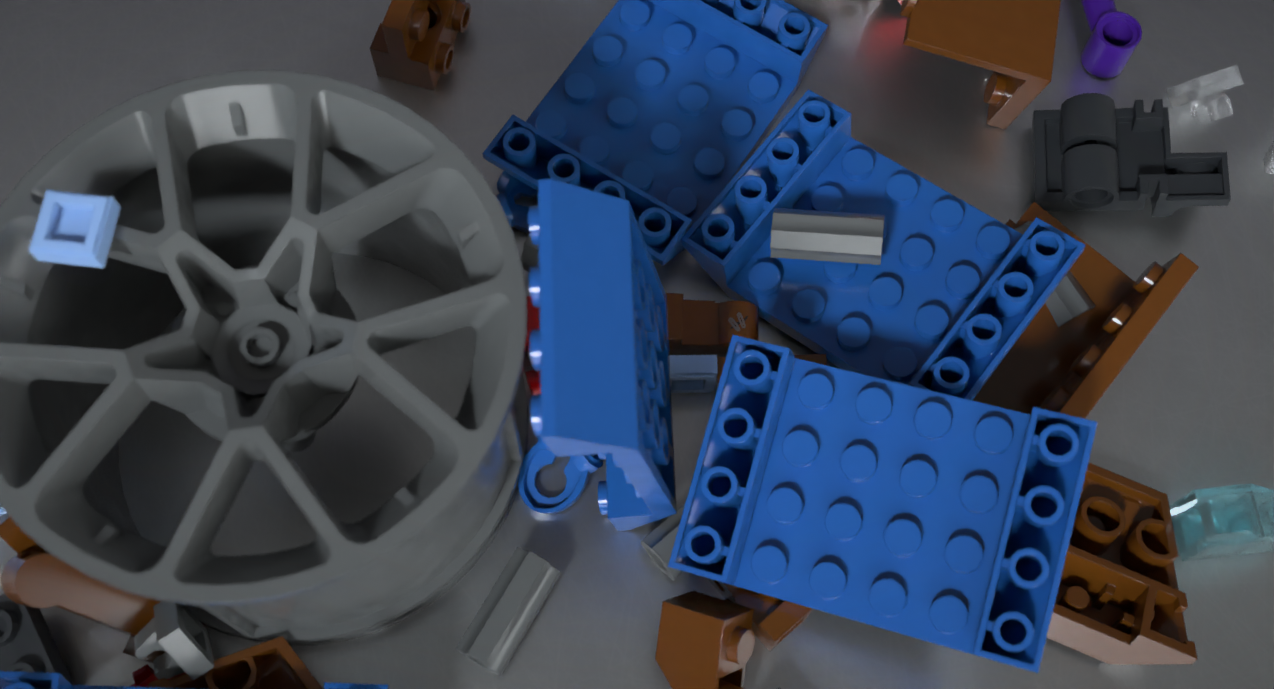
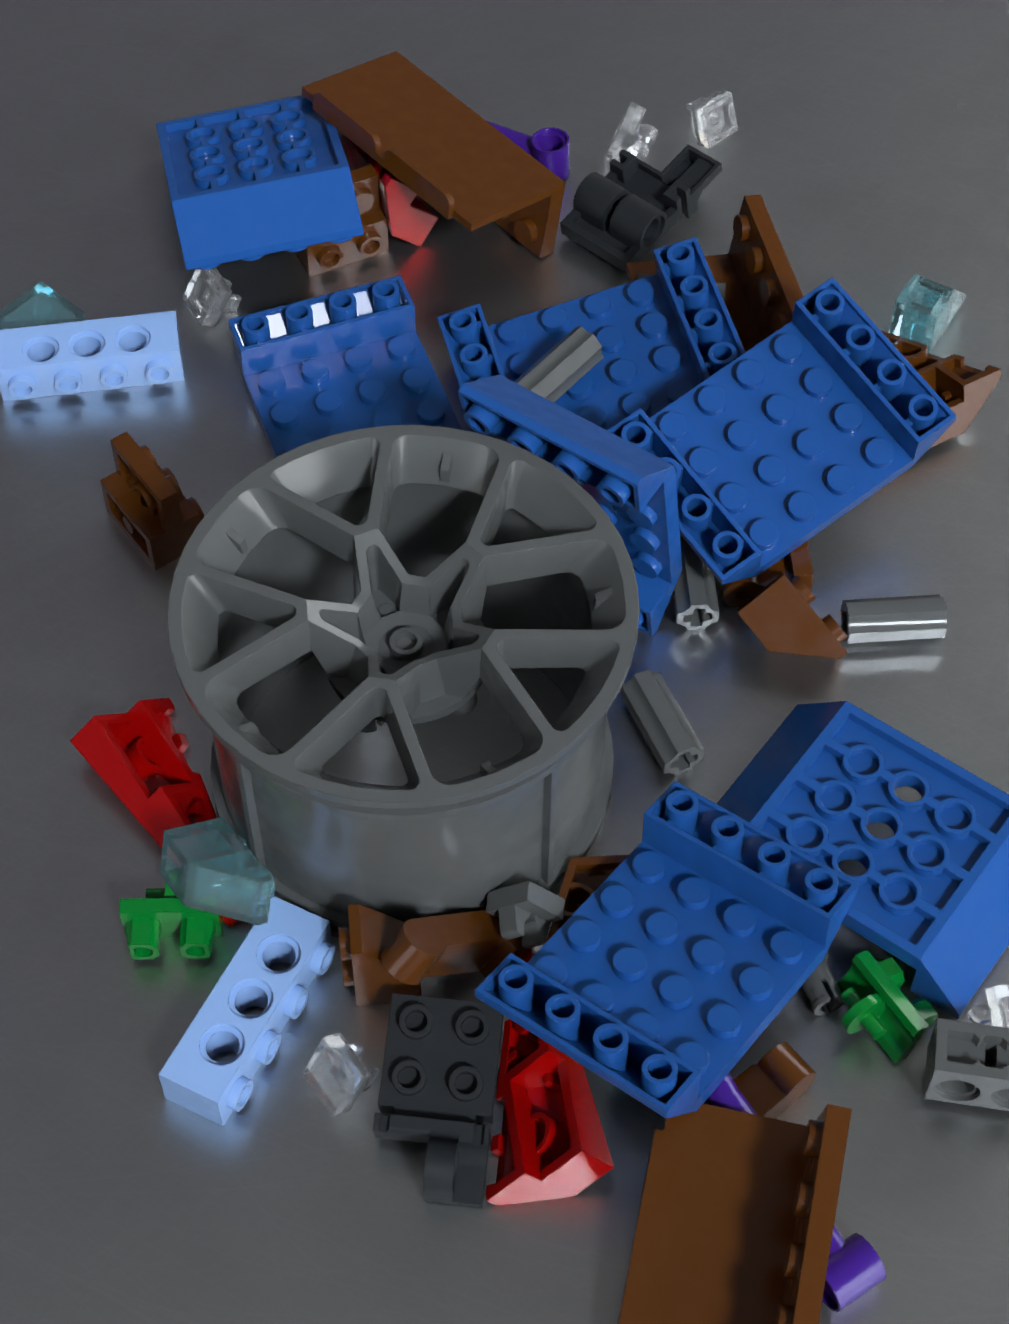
camera: 50 degrees left, 15 degrees down
light blue tile [29,189,121,268] -> none

